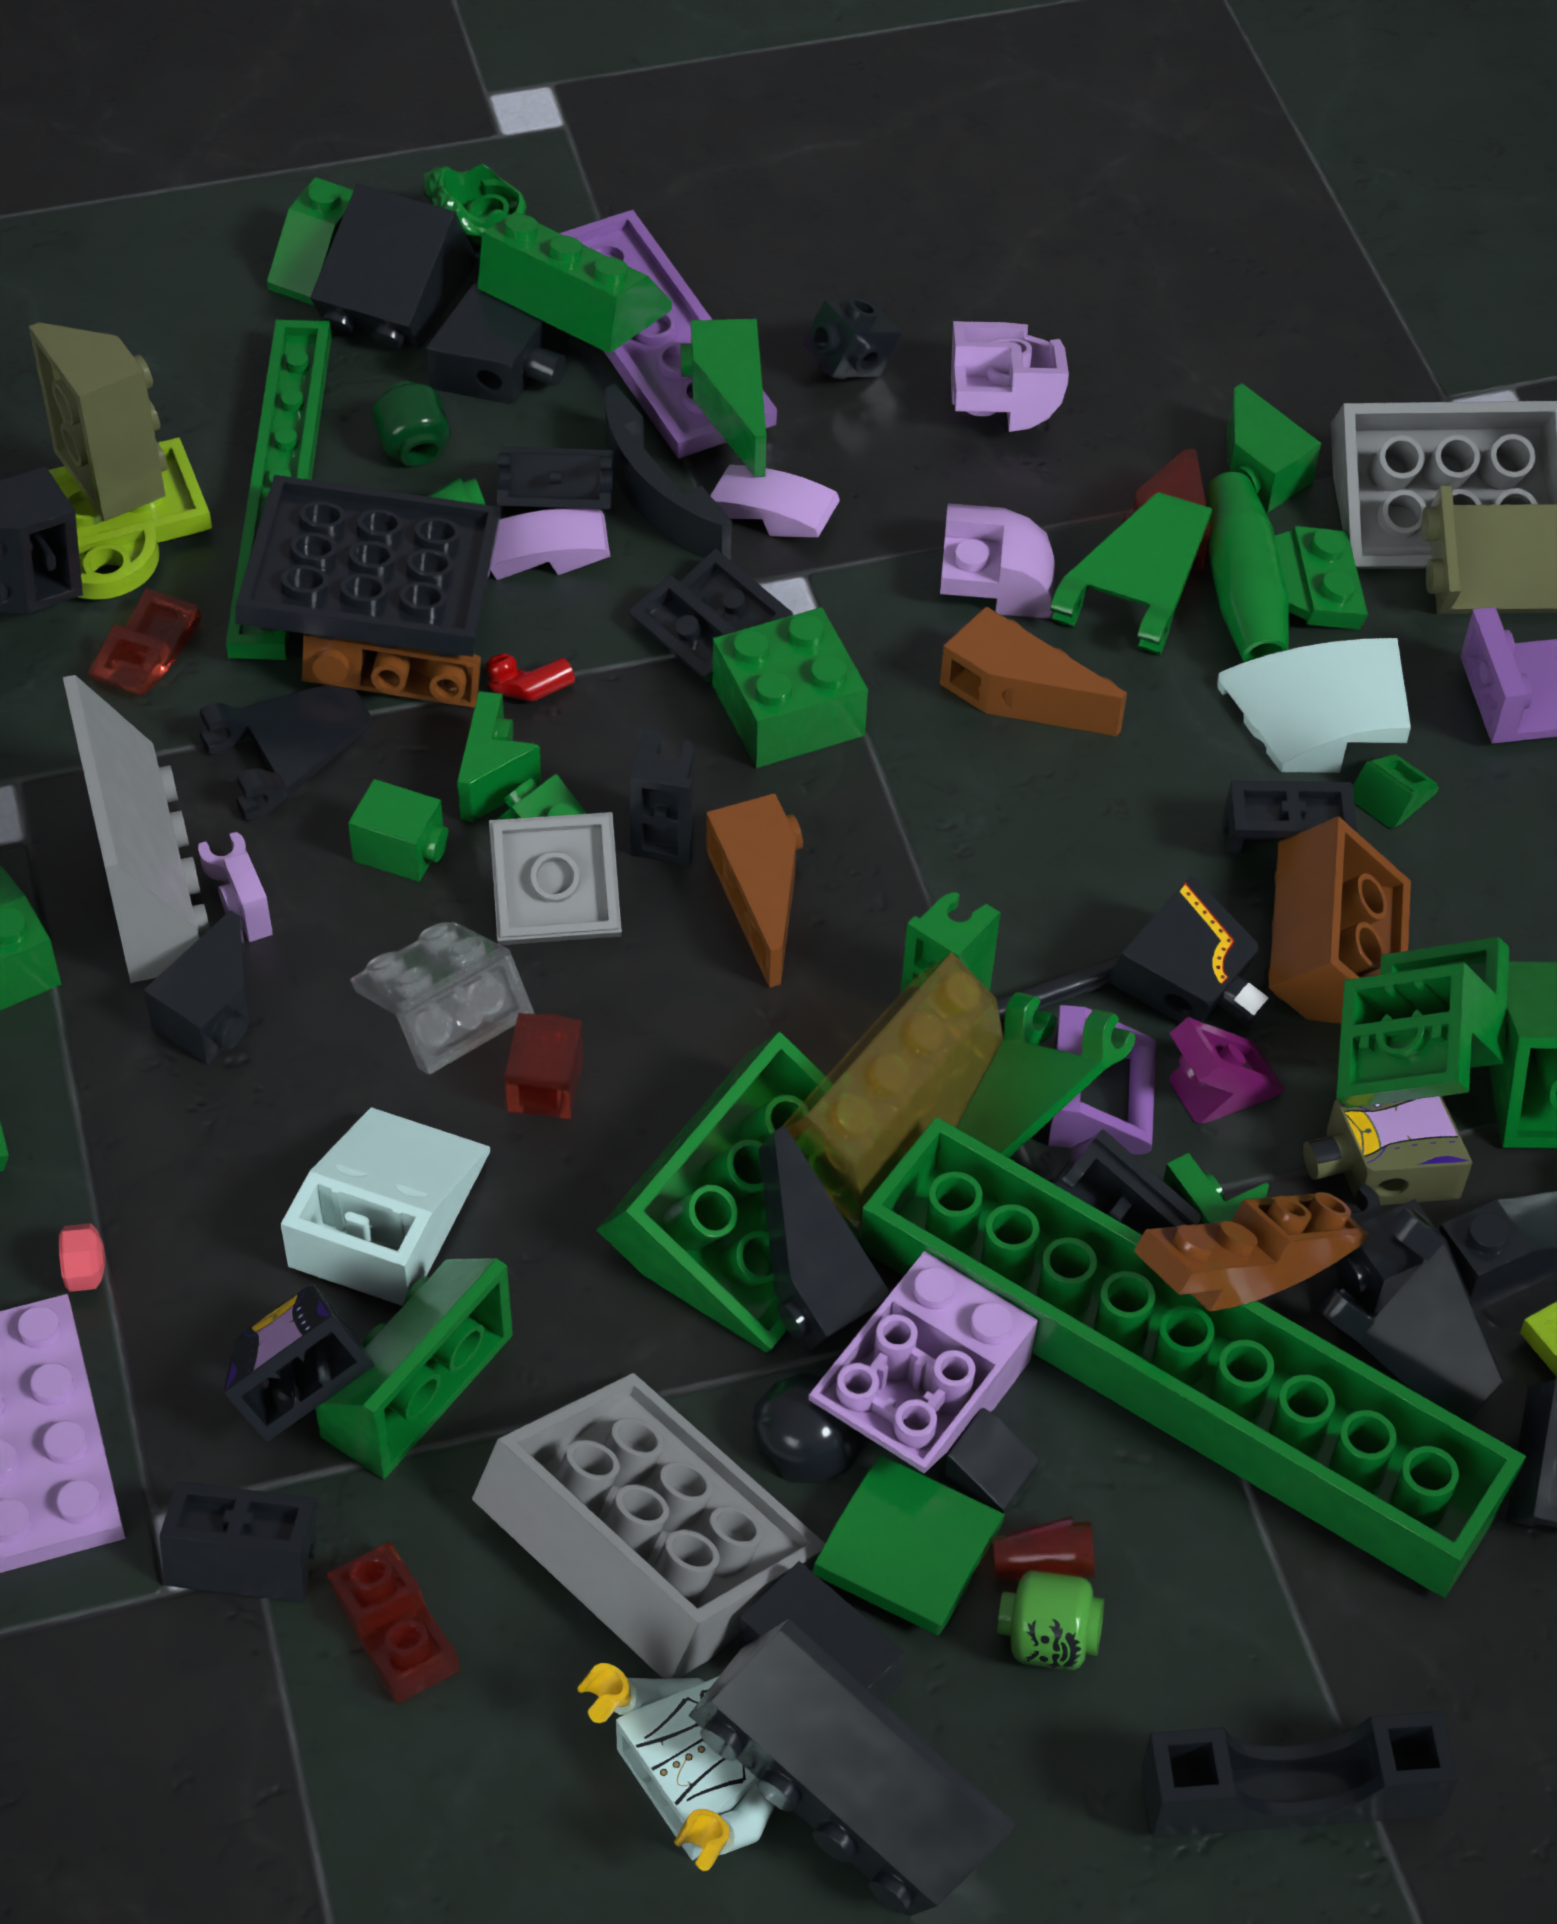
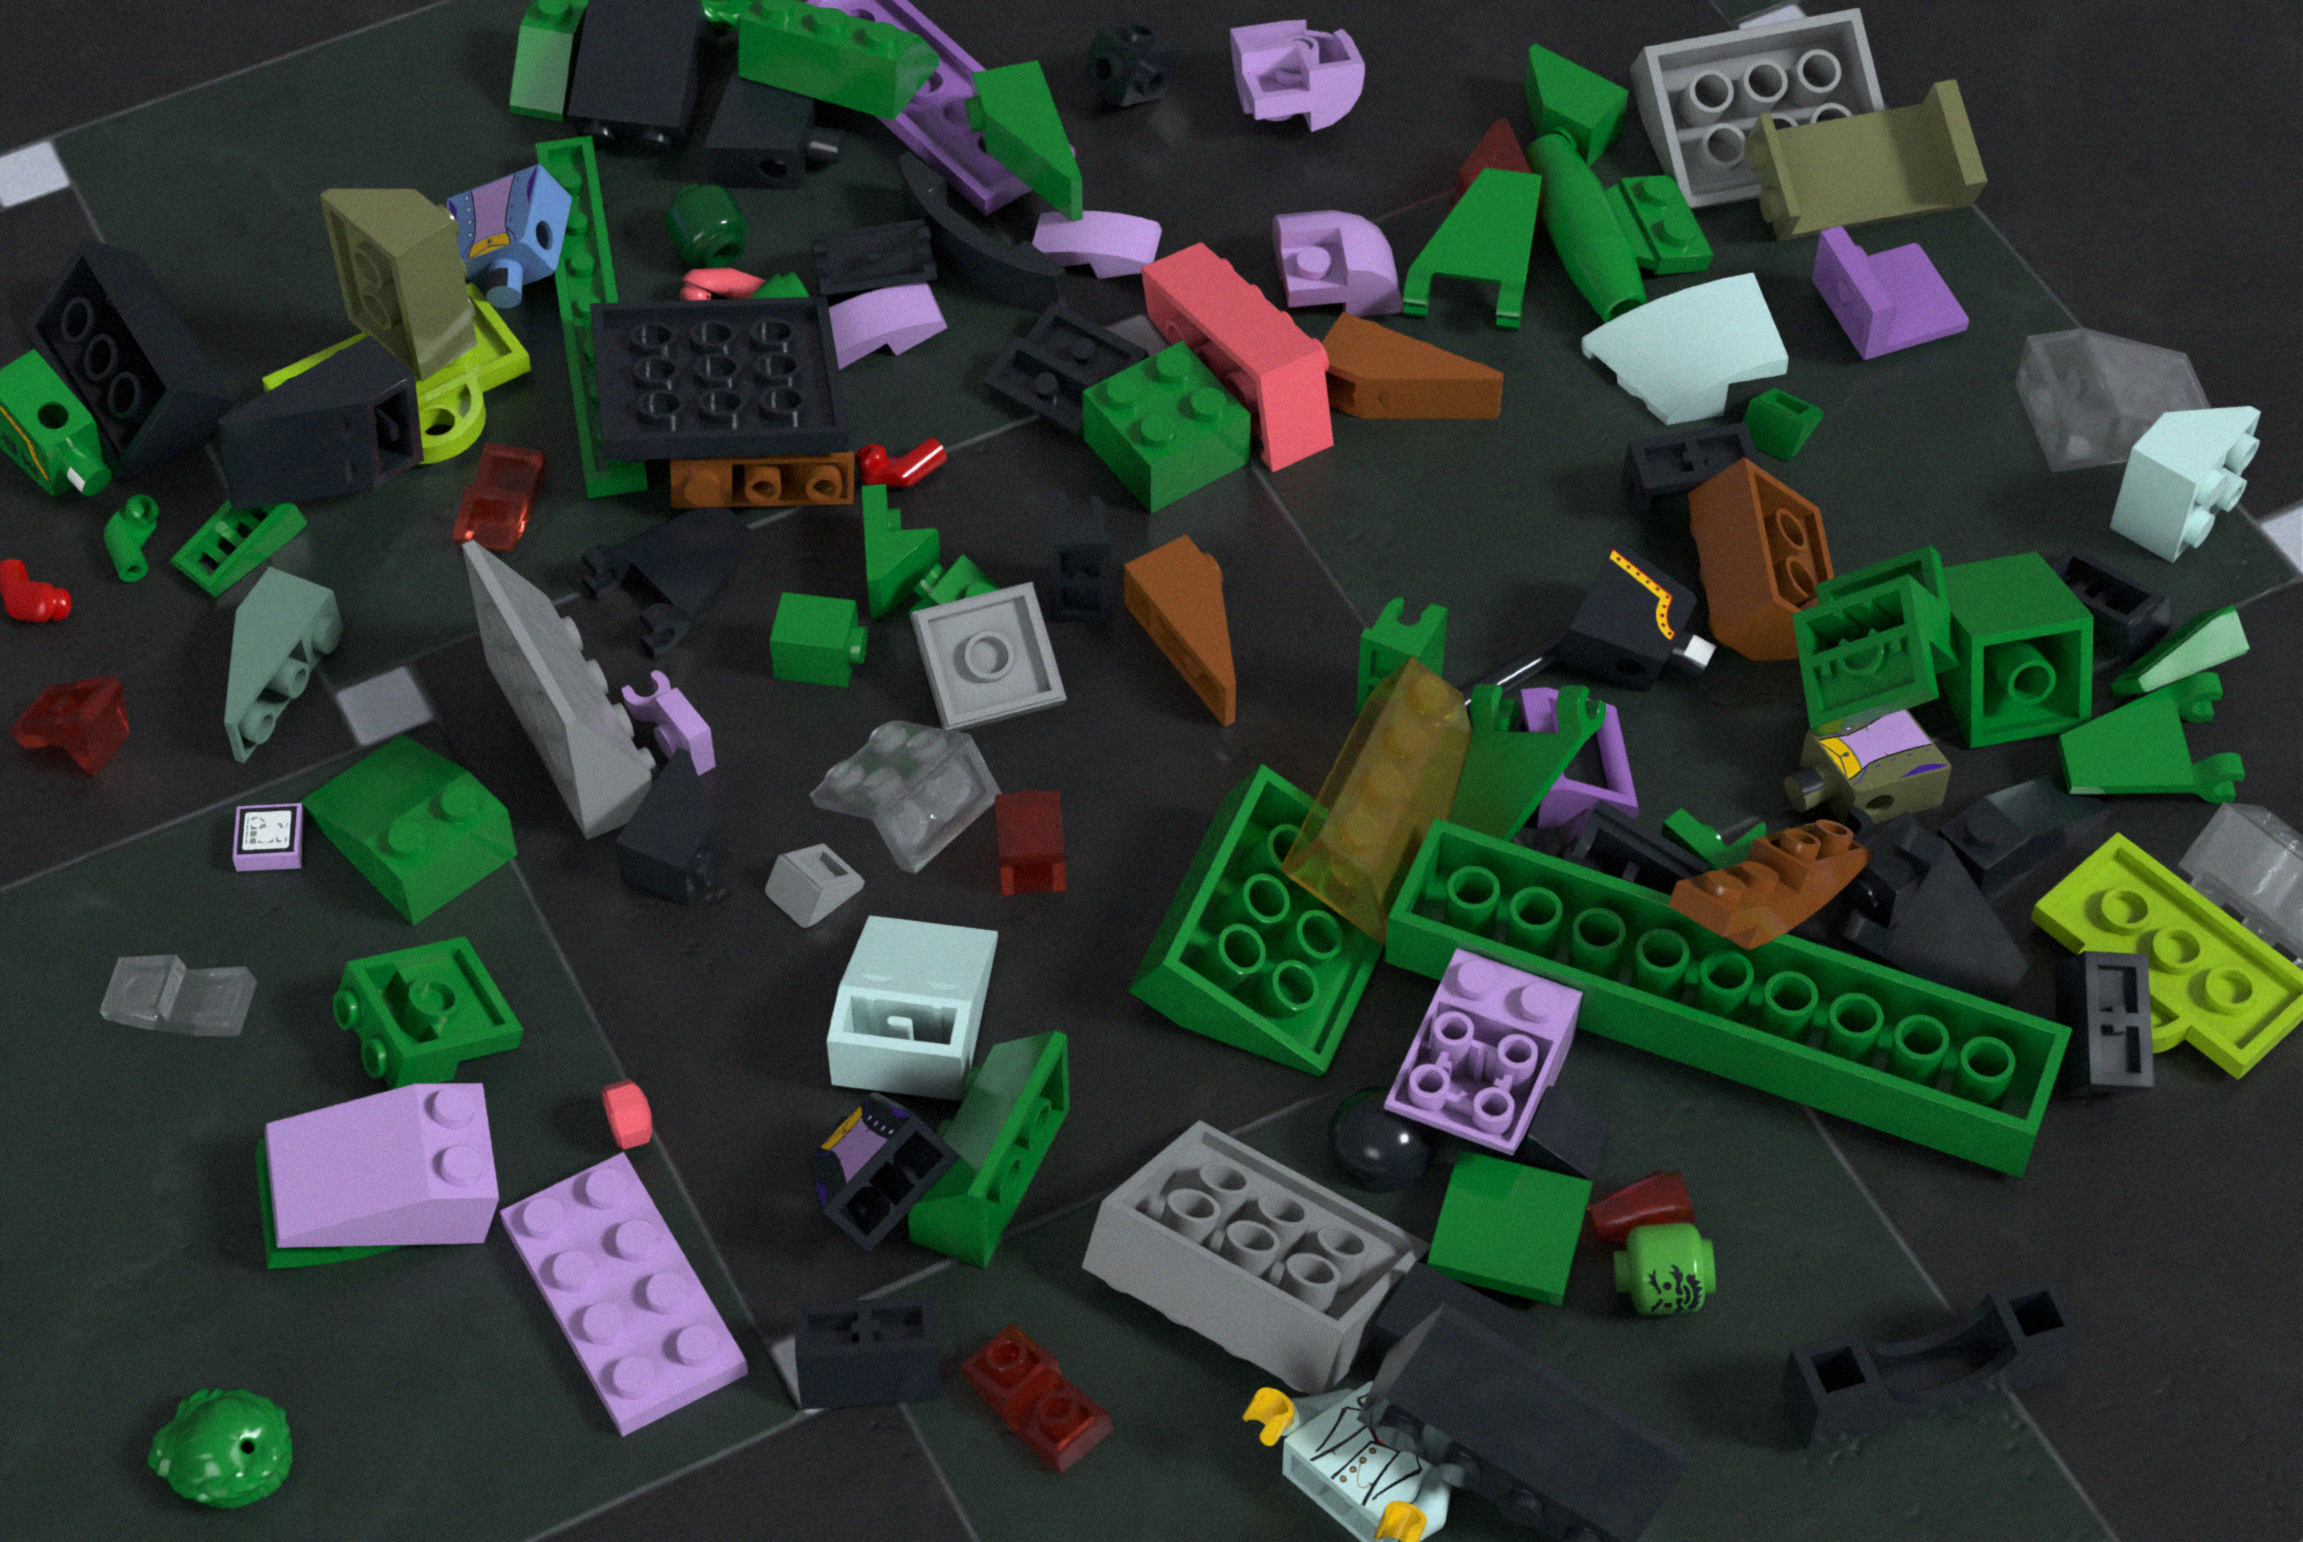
camera: 10 degrees left, 0 degrees up
black slope [758,1126,890,1351] -> none
magenta slope [1169,1017,1285,1124] -> none
none -> medium blue torso [447,164,572,308]
none -> coral arm [679,268,766,301]
none -> light grey slope [765,843,865,928]
none -> coral wedge [1141,242,1334,473]

